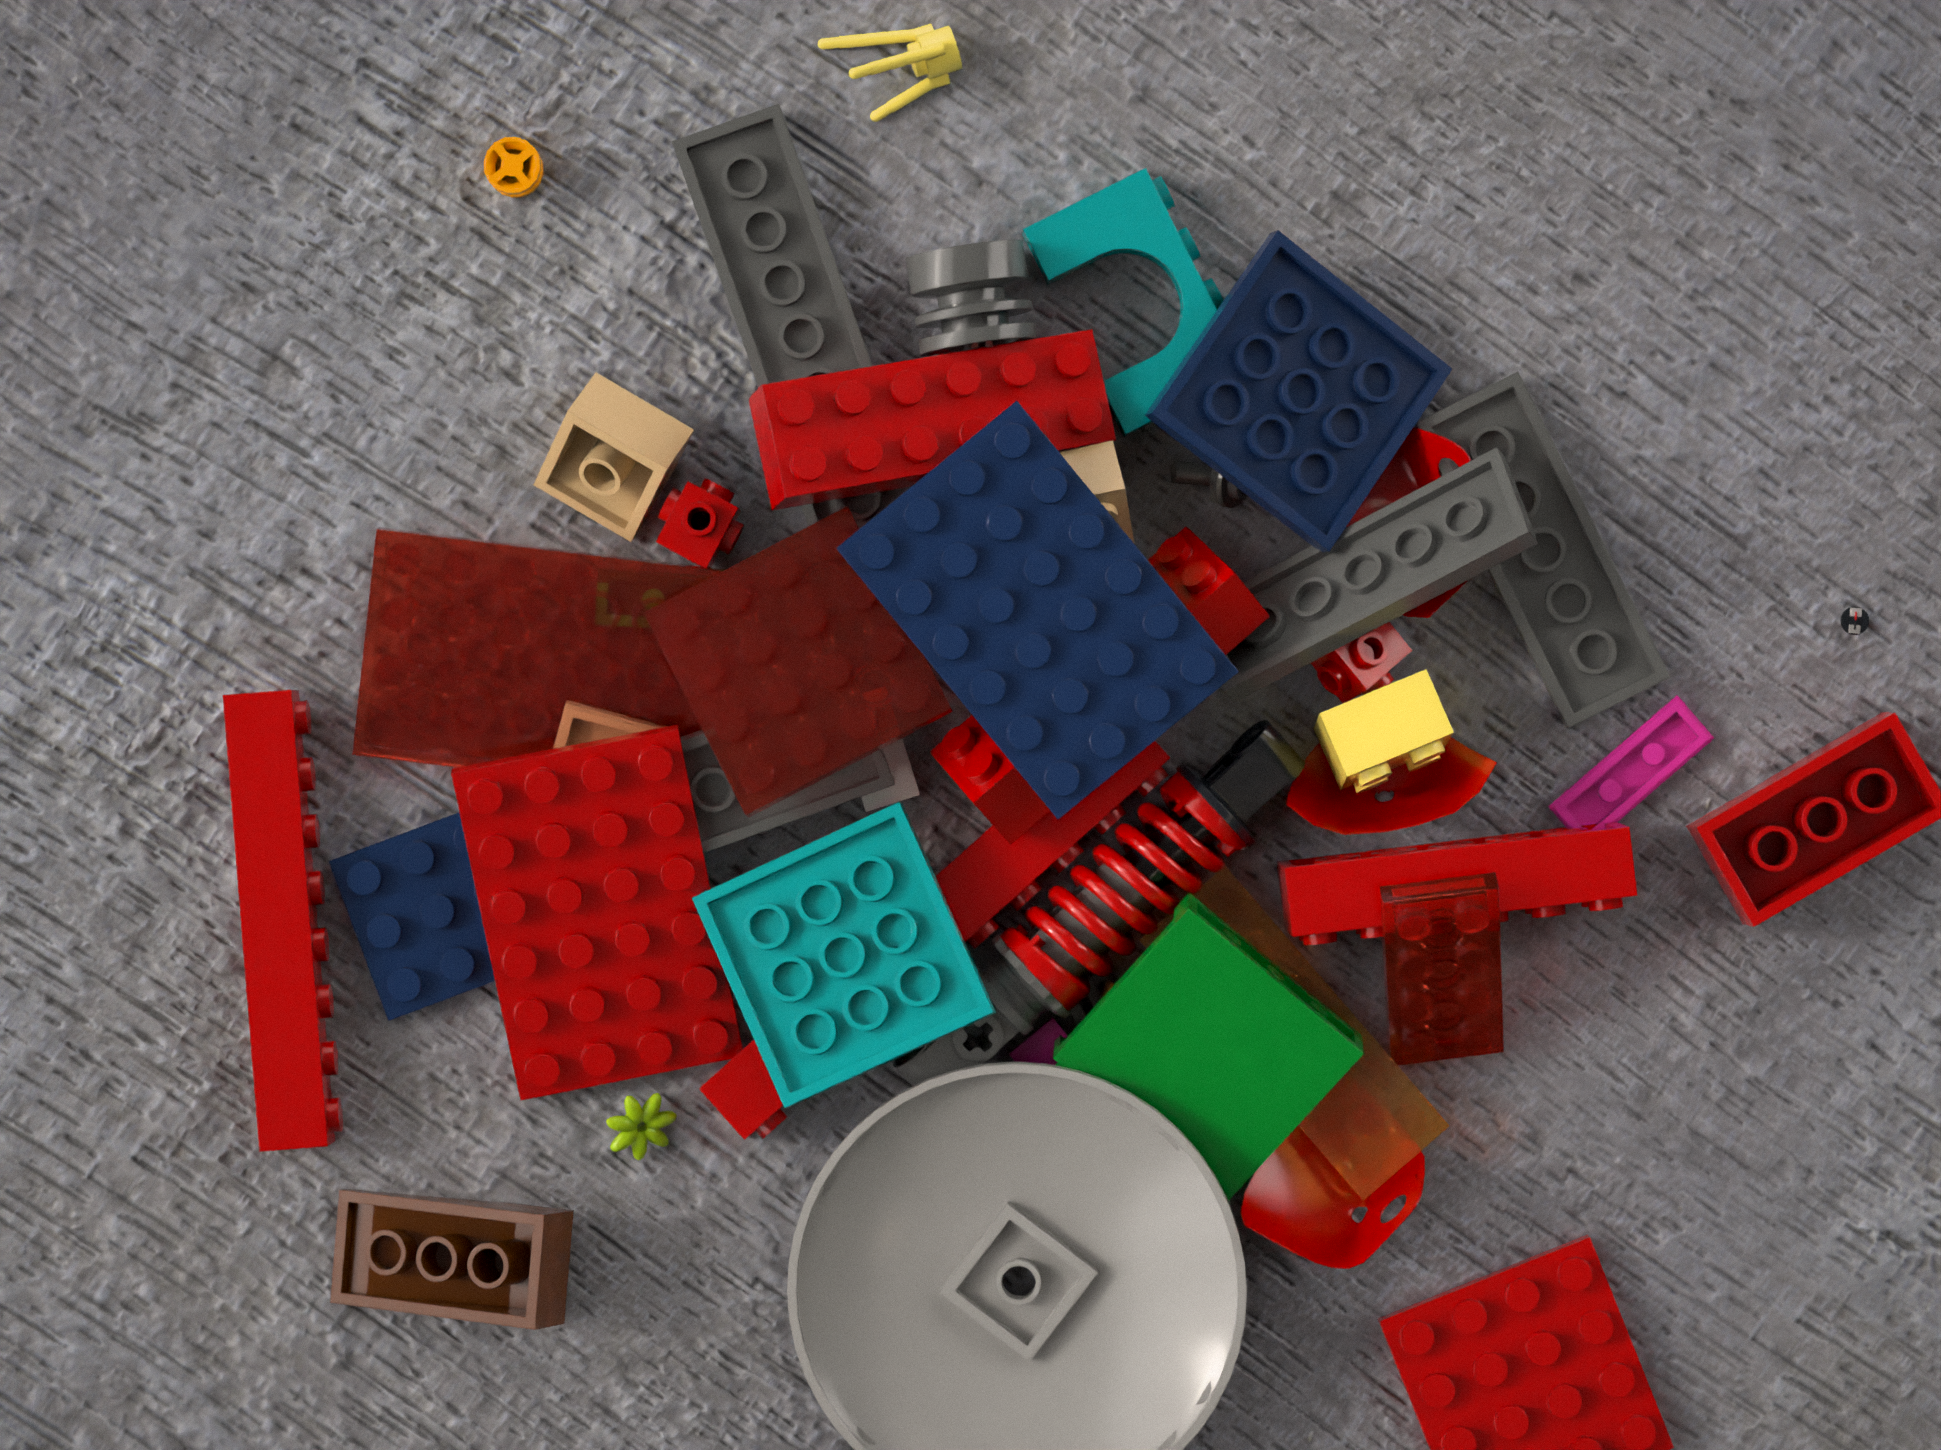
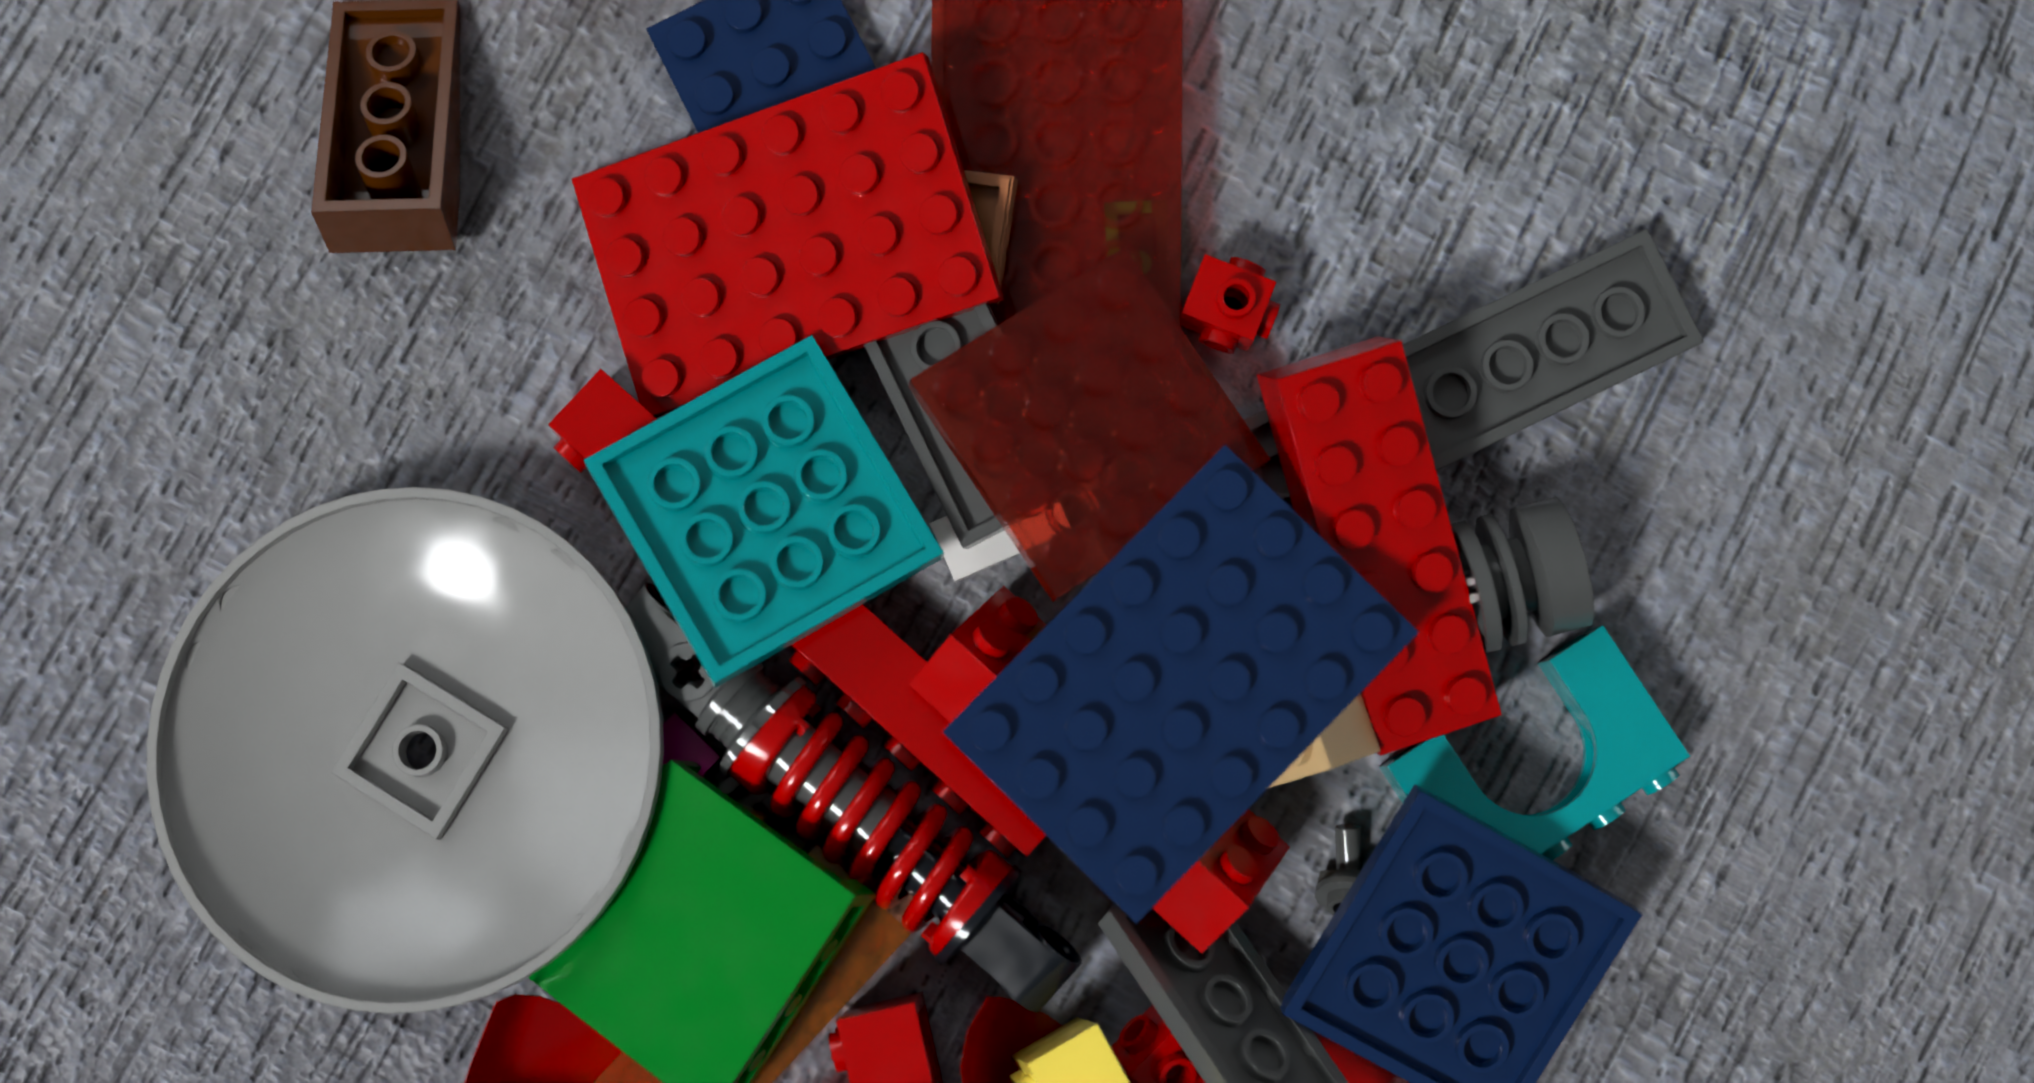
camera: 85 degrees right, 5 degrees down
light orange wheel [484,137,544,198] -> none
tan slope [533,372,694,542] -> none
lime plant [606,1093,677,1160] -> none
light yellow plant [817,24,962,122] -> none

